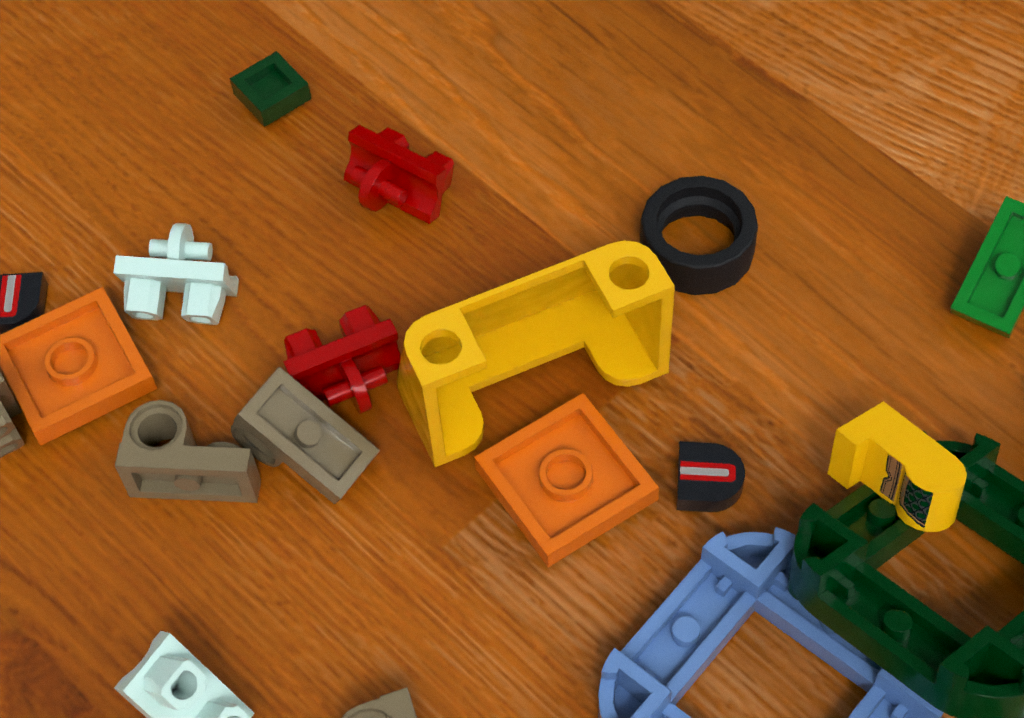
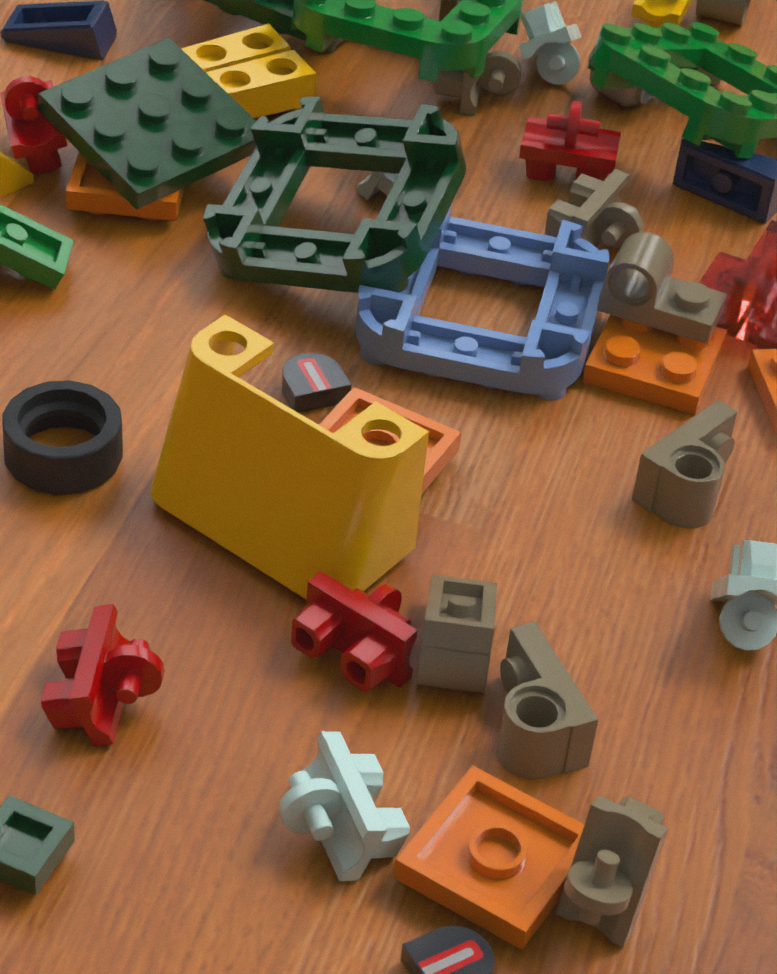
camera: 125 degrees left, 15 degrees down
yellow leg [827,401,967,532] -> none

